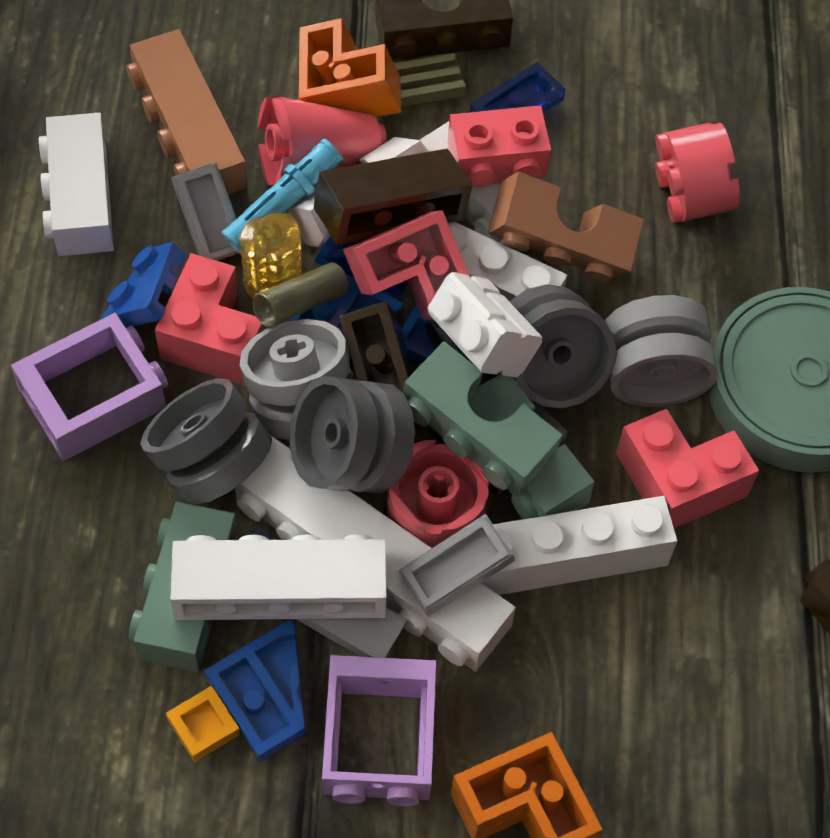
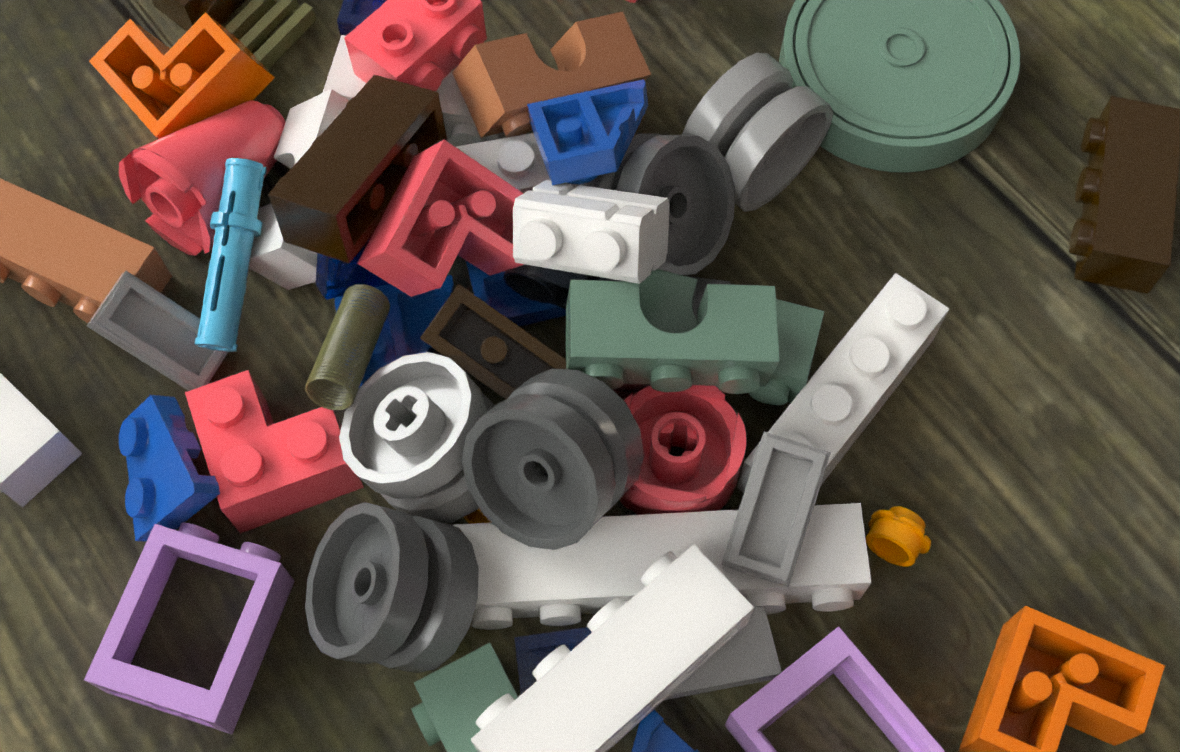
camera: 35 degrees left, 5 degrees up
clear yellow piece [239,212,302,305] -> none
coral brick [616,409,759,529] -> none
none -> blue wing [527,79,648,186]
none -> light orange plate [866,506,931,567]

